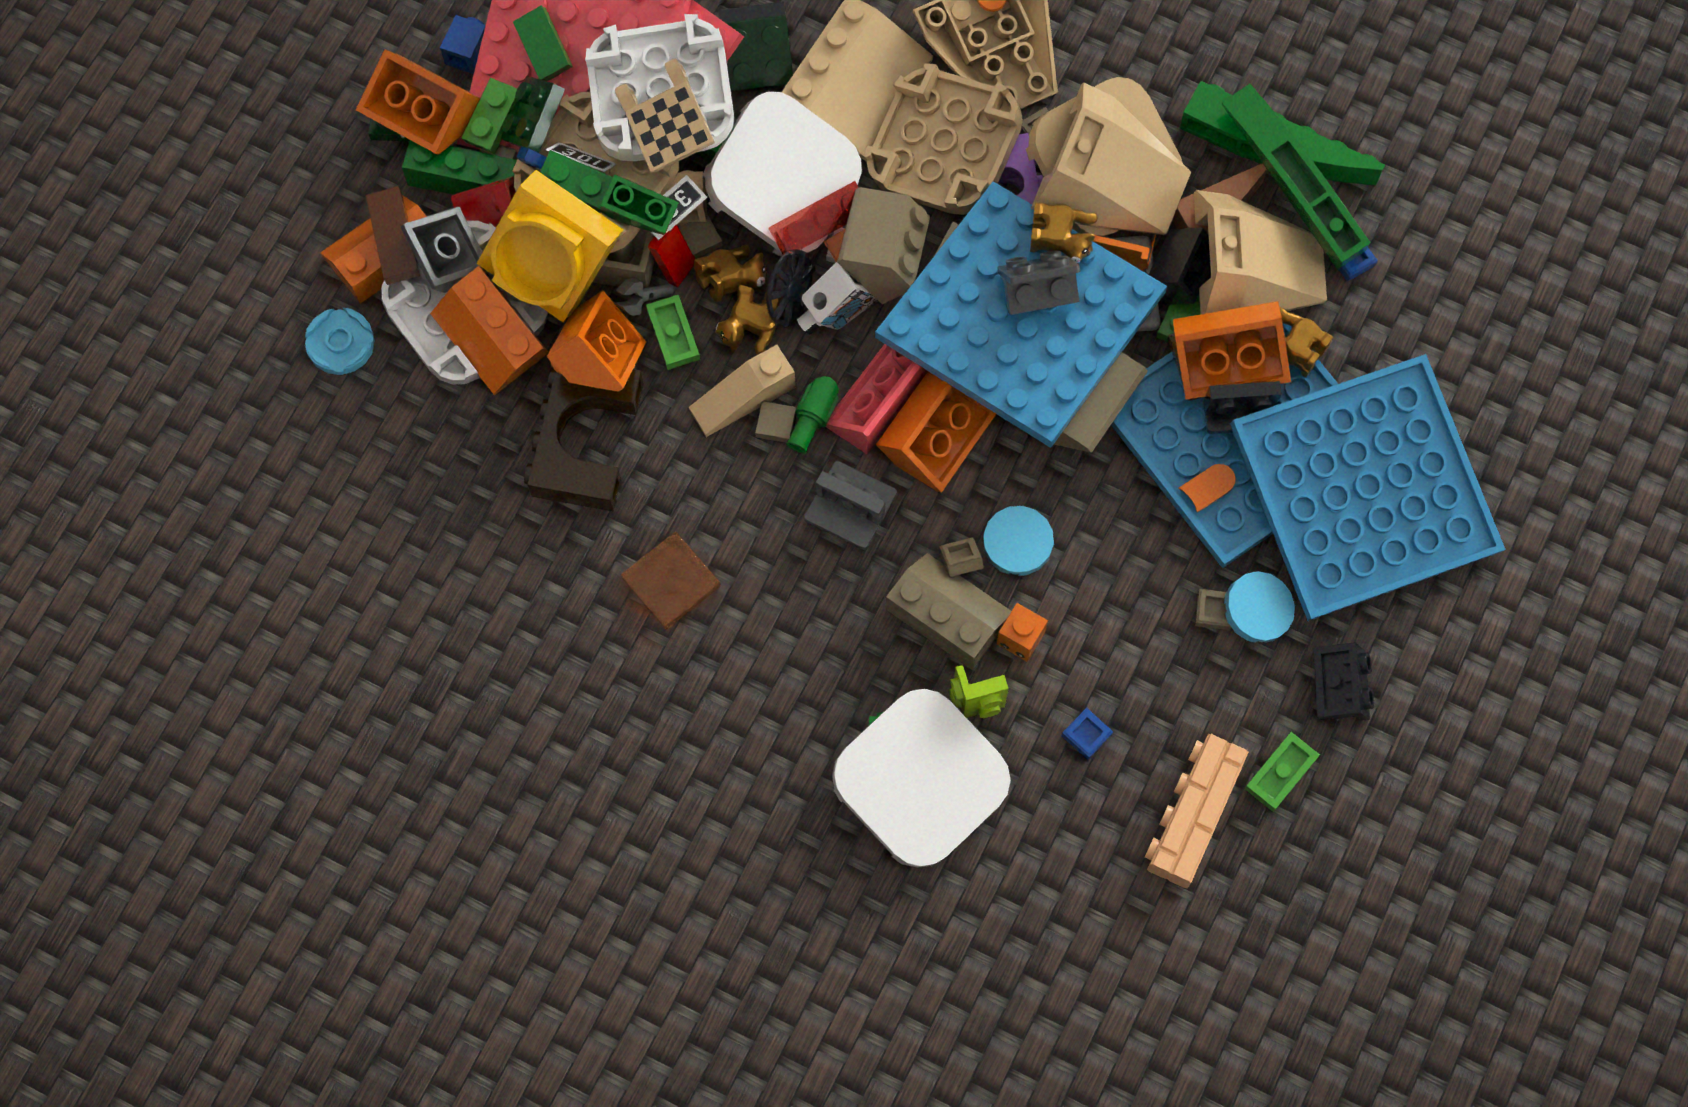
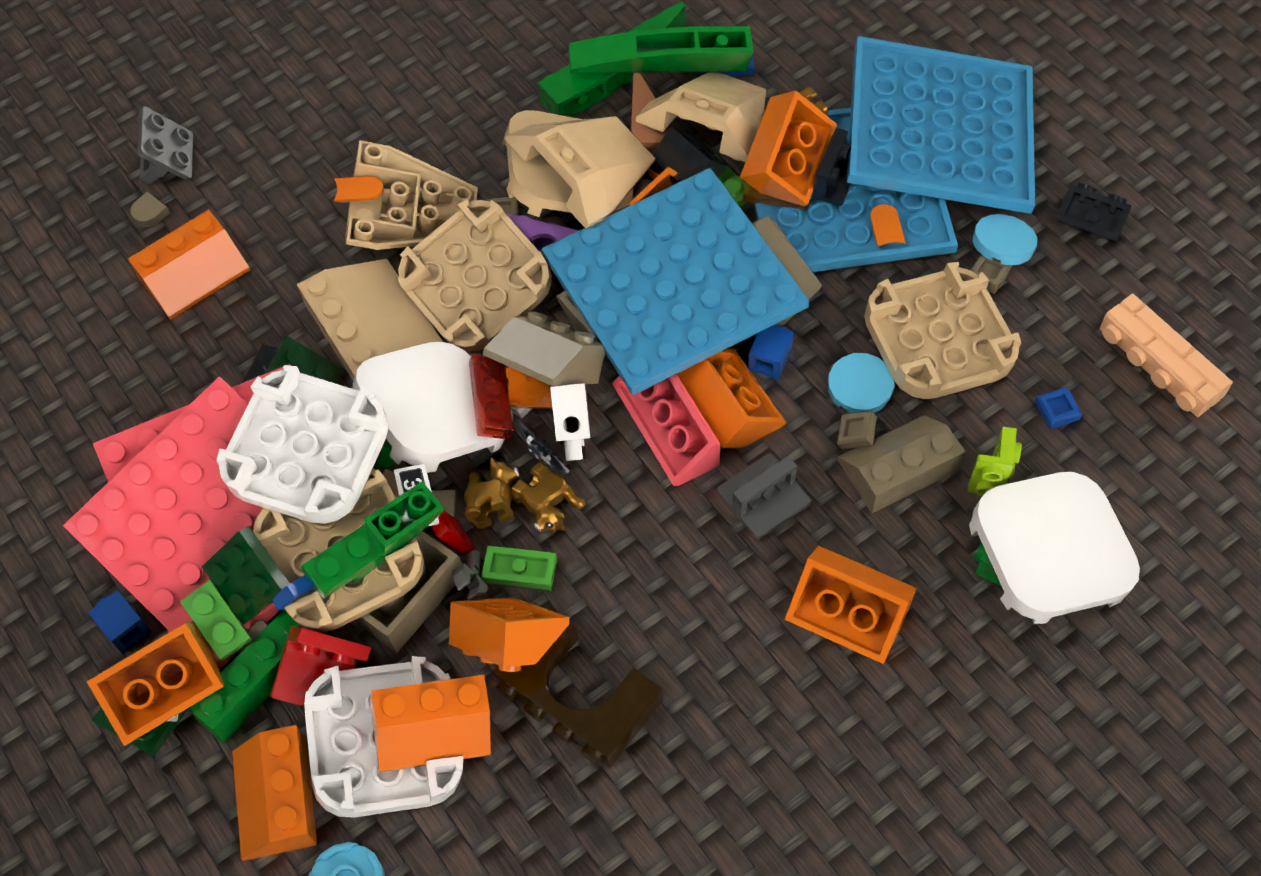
camera: 60 degrees left, 10 degrees down
reddish brown tile [366,186,421,285] -> none
dark grey slope [401,207,486,293] -> none
yellow container [476,170,624,323] -> none
green tile [513,5,573,81] -> none
sticker [545,142,617,172] -> none
tan flag [615,59,715,174] -> none
clear orange tile [621,531,721,630] -> none
tan slope [689,345,796,437] -> none
dark tan tile [755,401,796,443] -> none
green arm [786,376,839,454] -> none
dark grey bracket [997,250,1080,315] -> none
orange brick [997,603,1048,662] -> none
pearl gold animal [1030,202,1098,263] -> none
bright green plate [1245,732,1320,812] -> none
none -> blue brick [748,324,794,380]
none -> orange slope [785,545,917,664]
none -> tan tile [864,262,1021,399]

